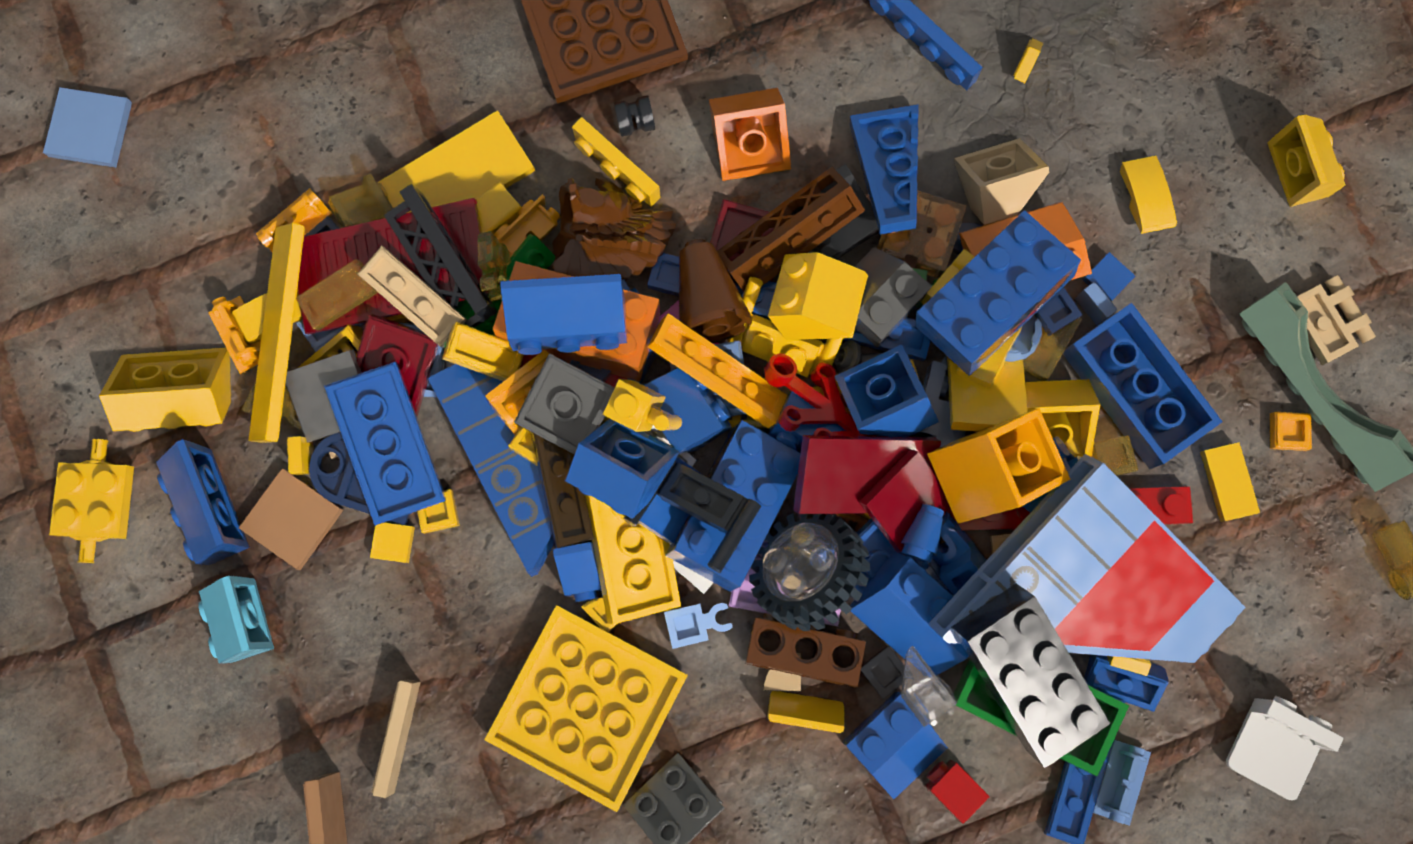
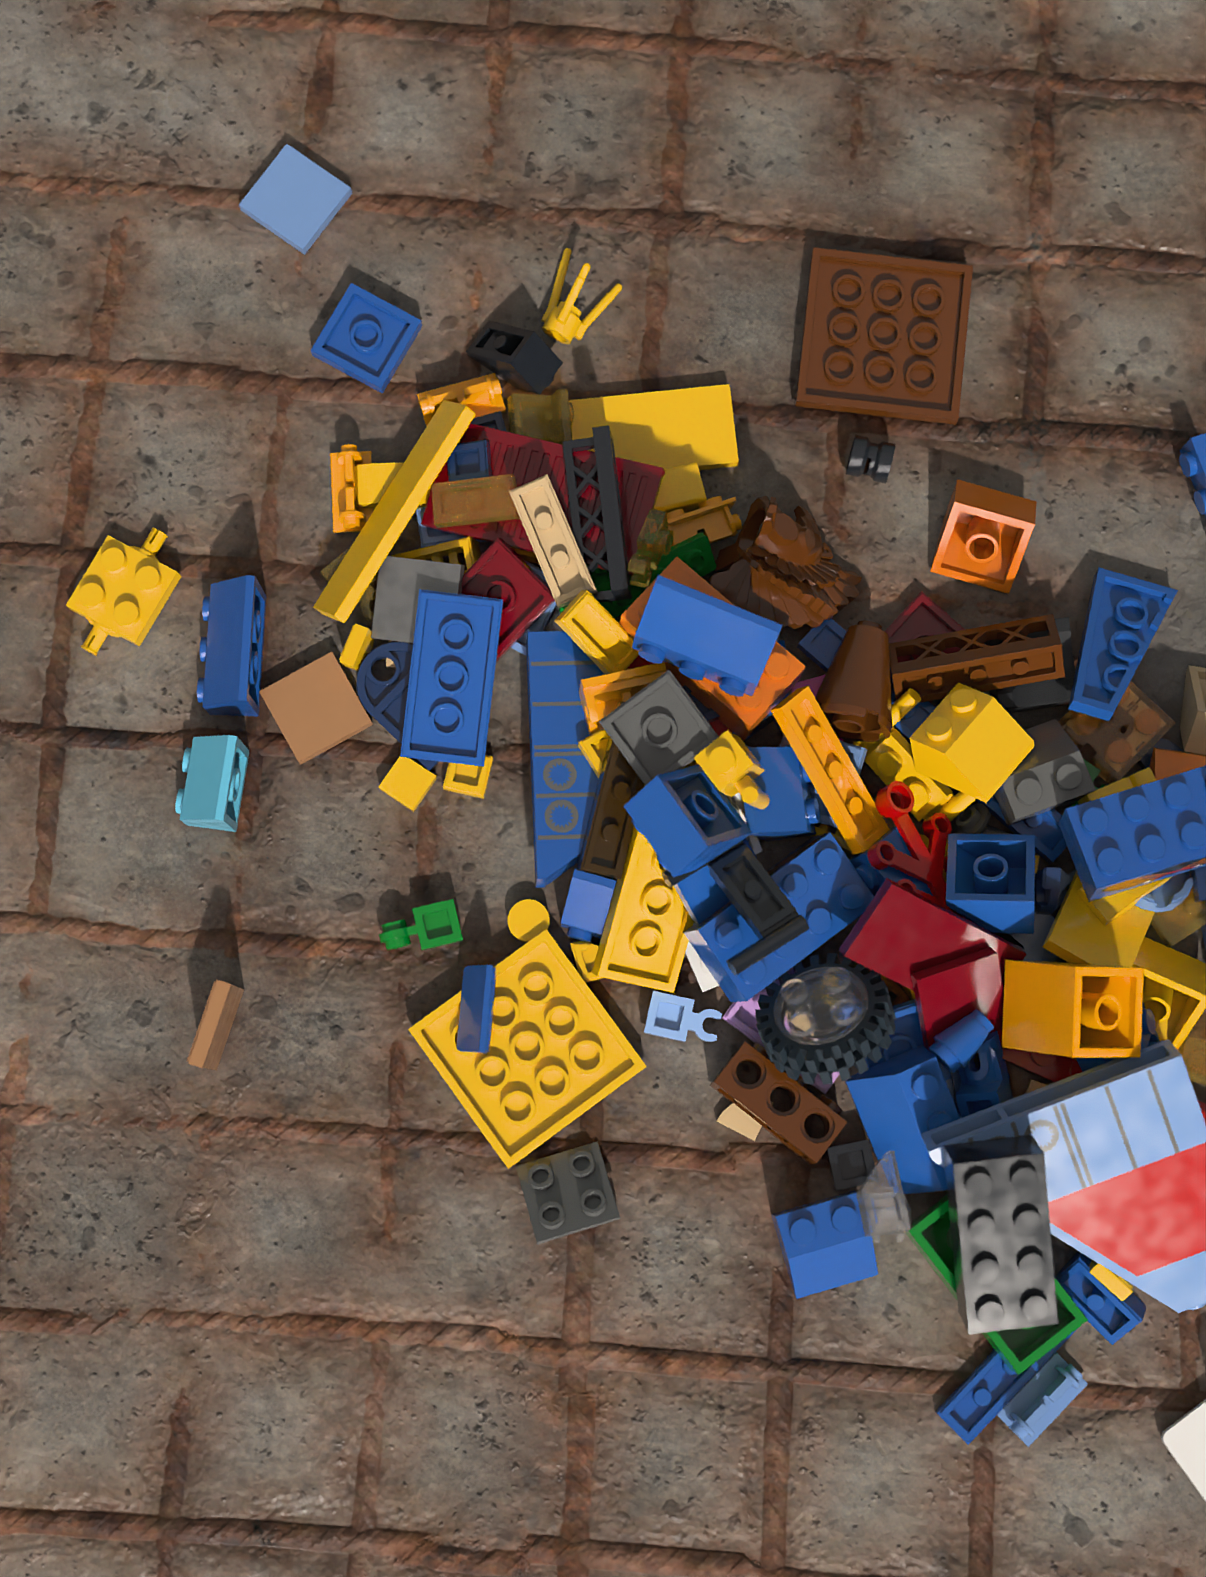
camera: 20 degrees right, 0 degrees up
yellow slope [99,348,231,432] -> none
tan tile [372,679,420,798] -> none
yellow plate [572,117,661,207] -> none
yellow slope [767,690,844,733] -> none
red brick [925,759,990,824] -> none
none -> blue plate [311,283,423,394]
none -> green plate [379,899,463,951]
none -> dark blue tile [447,440,493,489]
none -> blue slope [456,965,497,1054]
none -> black slope [466,321,563,395]
none -> yellow tile [507,899,550,942]
none -> yellow plant [541,248,622,344]
none -> dark blue tile [1035,867,1061,915]

